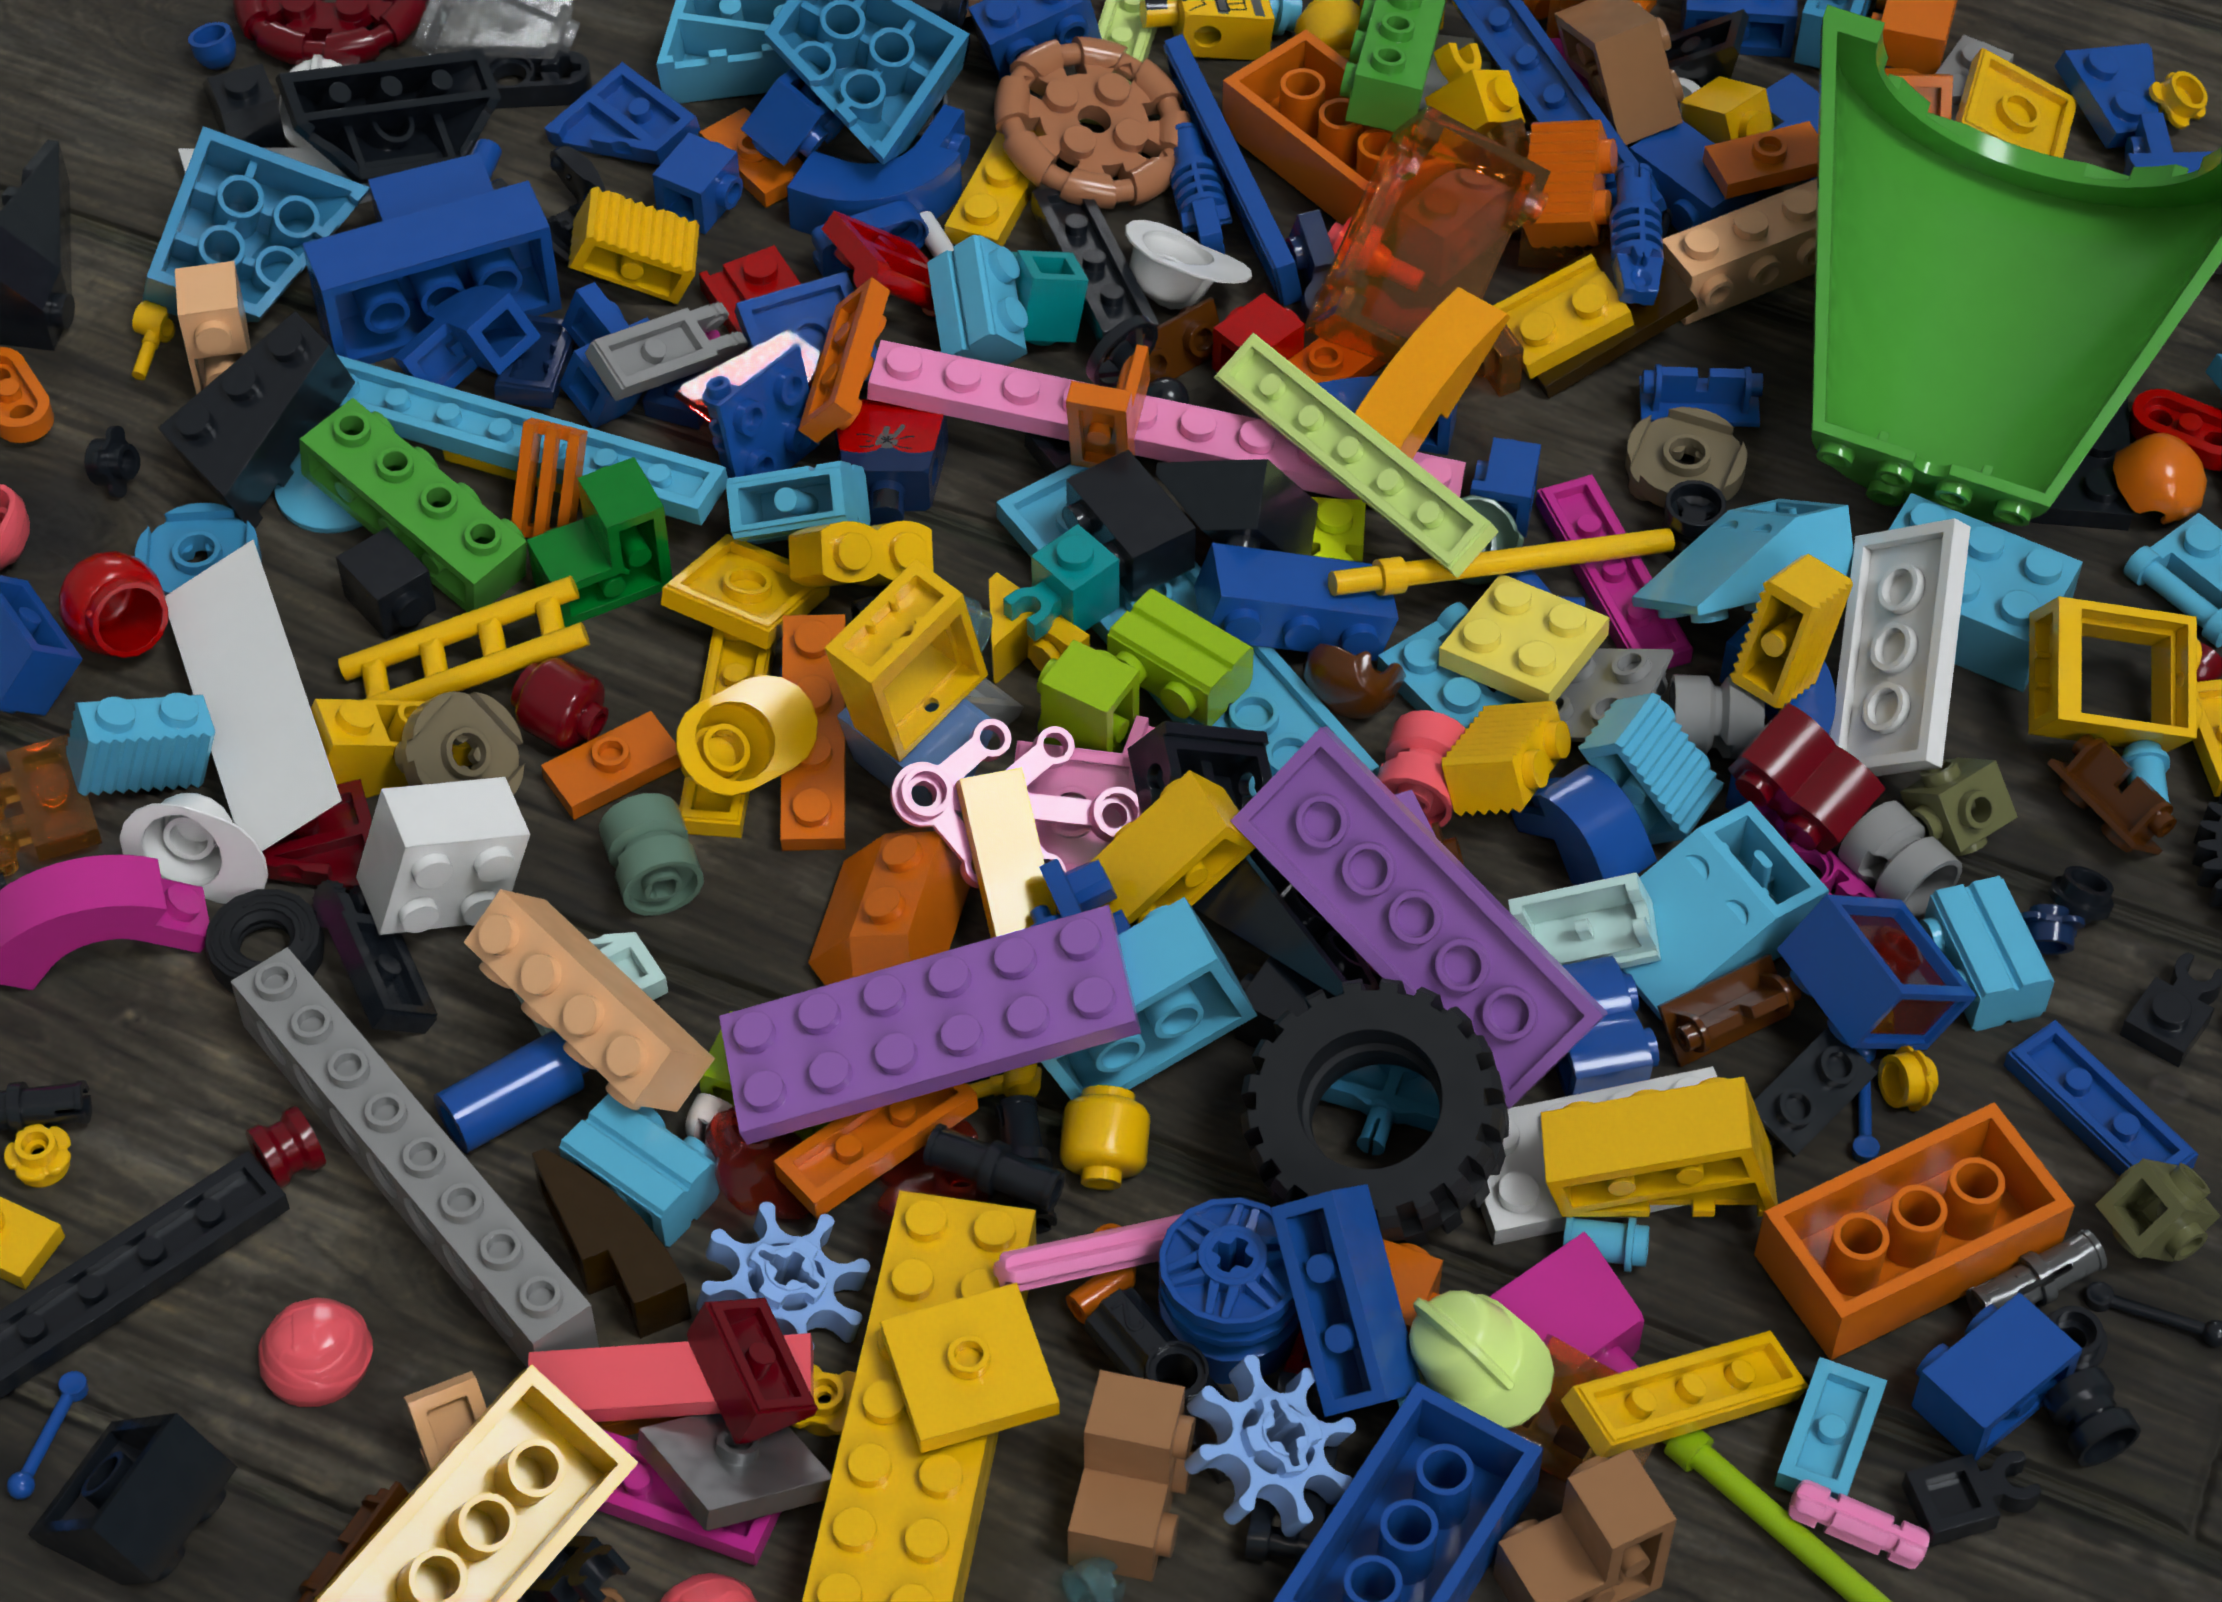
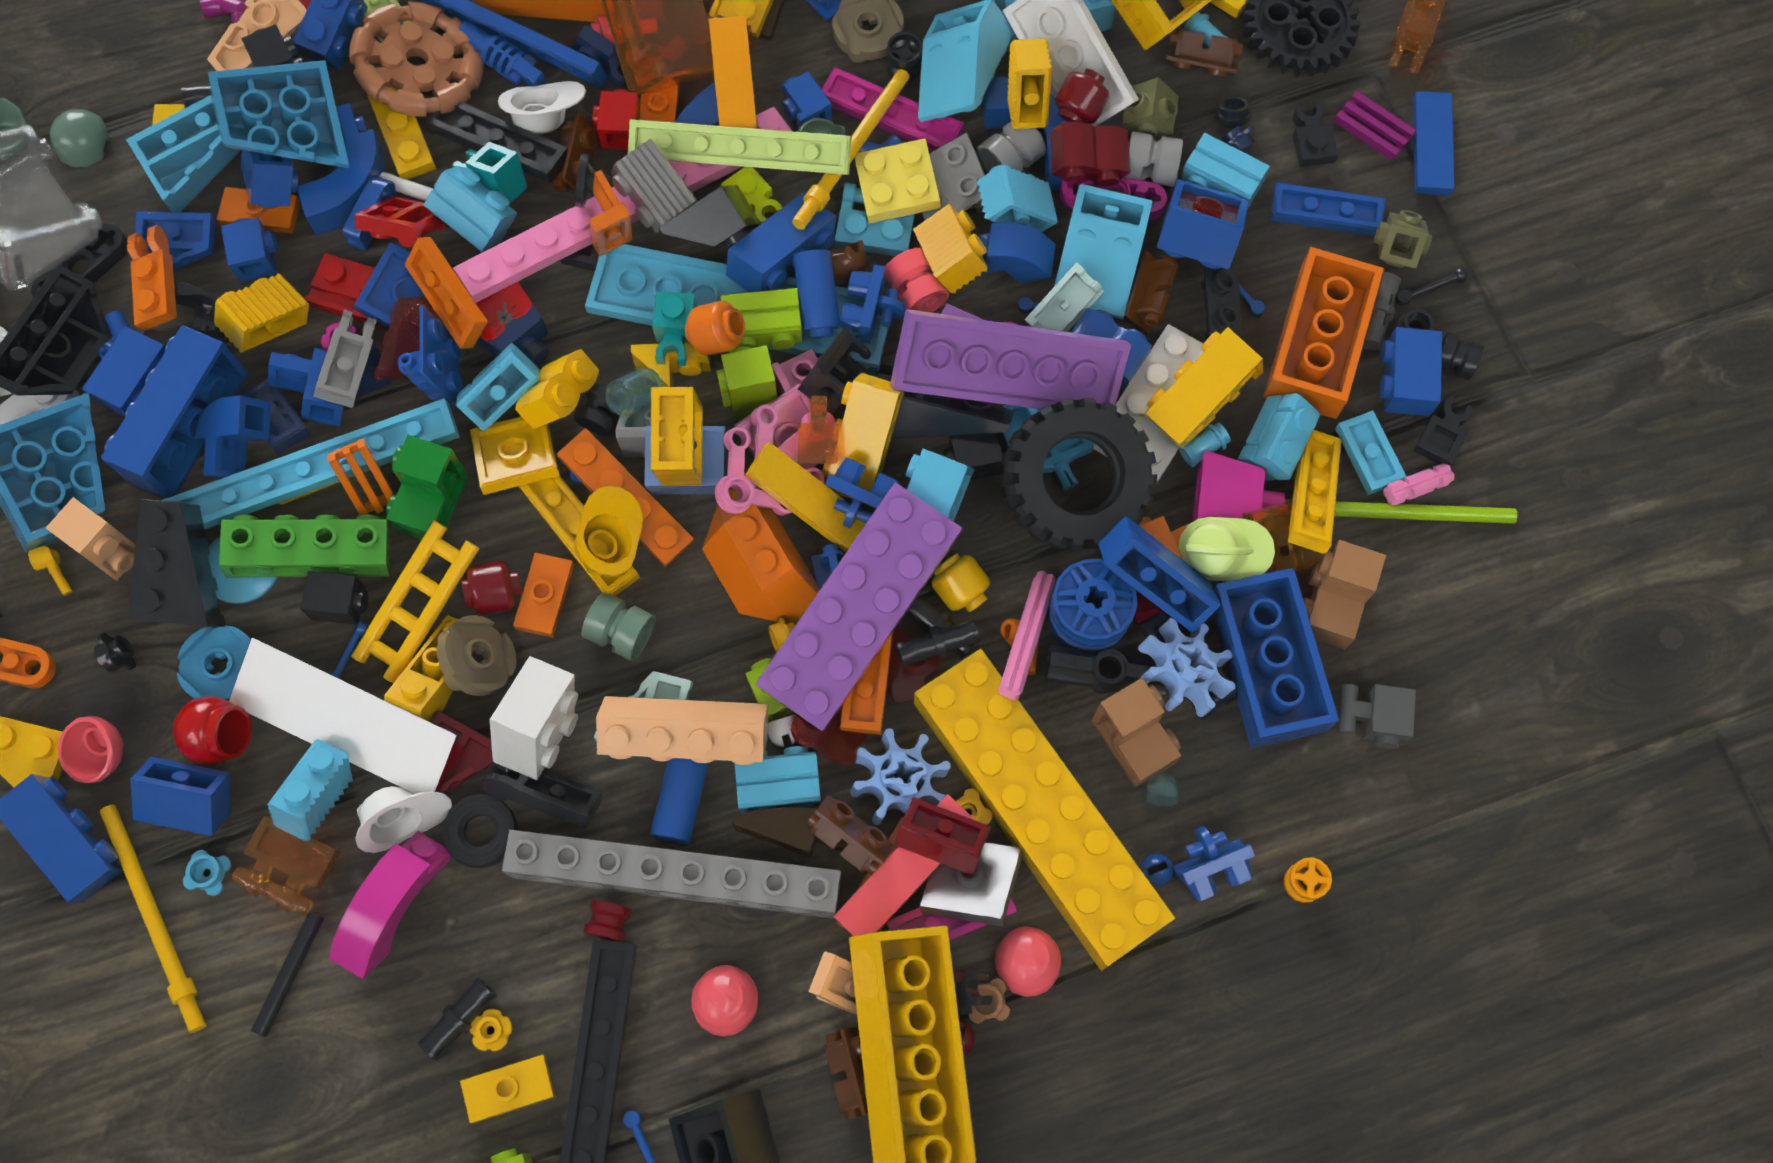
camera: 45 degrees left, 20 degrees up
yellow plate [880,1282,1060,1453] -> none
black brick [1063,449,1196,598] -> none
yellow plate [1878,1045,1939,1112] -> none
none -> orange hinge [127,225,177,331]
none -> blue hinge [332,620,368,679]
none -> light grey brick [611,139,697,233]
none -> orange head [685,301,745,356]
none -> blue brick [793,249,840,339]
none -> clear orange plate [798,396,838,465]
none -> reddish brown hinge [806,794,894,875]
none -> blue hips [840,264,906,344]
none -> dark red head [1055,68,1110,124]
none -> medium azure brick [1237,393,1320,481]

